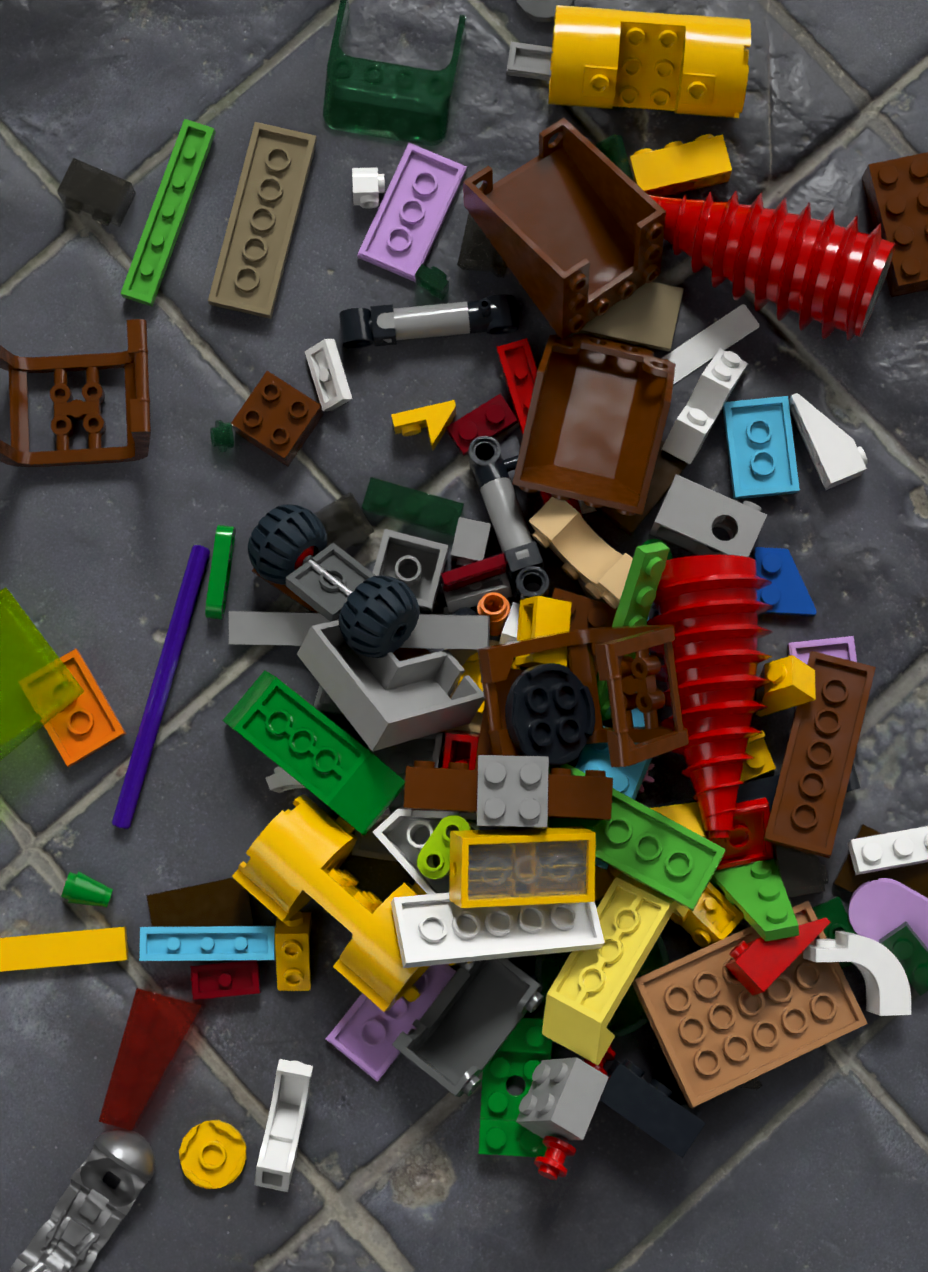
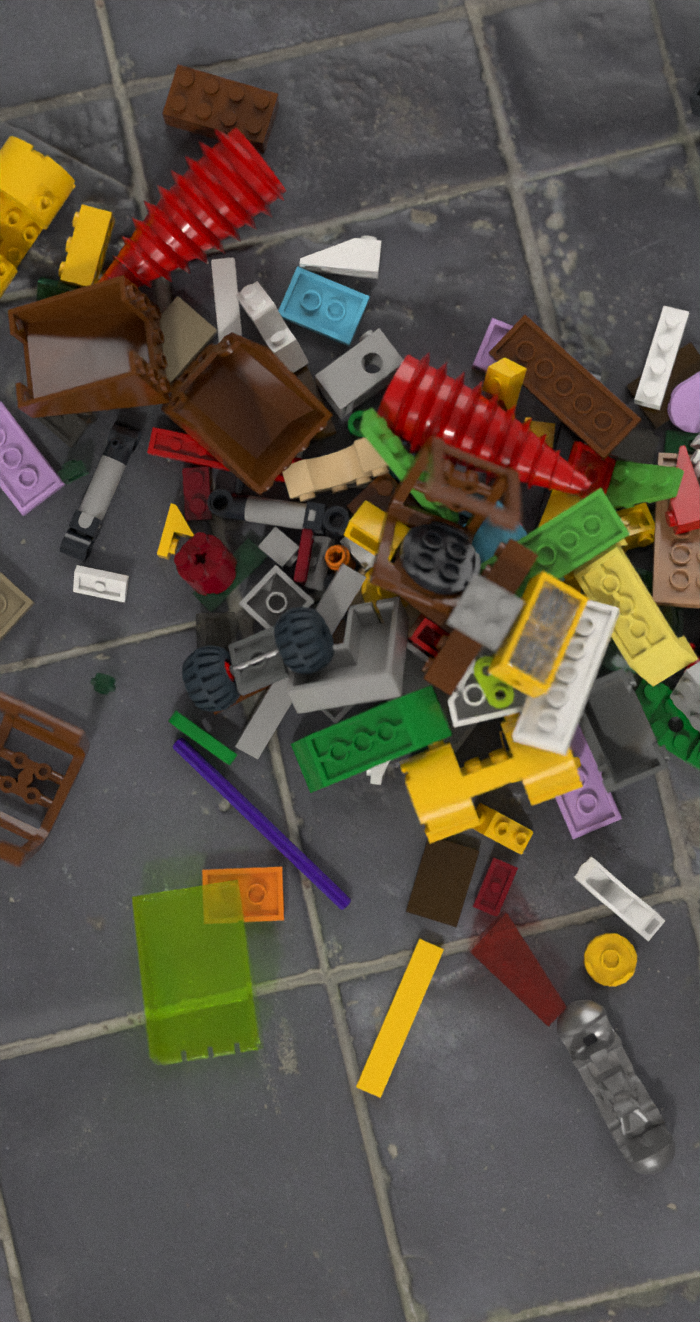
camera: 65 degrees left, 5 degrees up
green cone [61,871,113,908] -> none
medium azure plate [139,926,276,961] -> none
reddish brown brick [231,371,324,467] -> none
blue wing [753,547,816,616] -> none
none -> dark red brick [174,532,237,596]

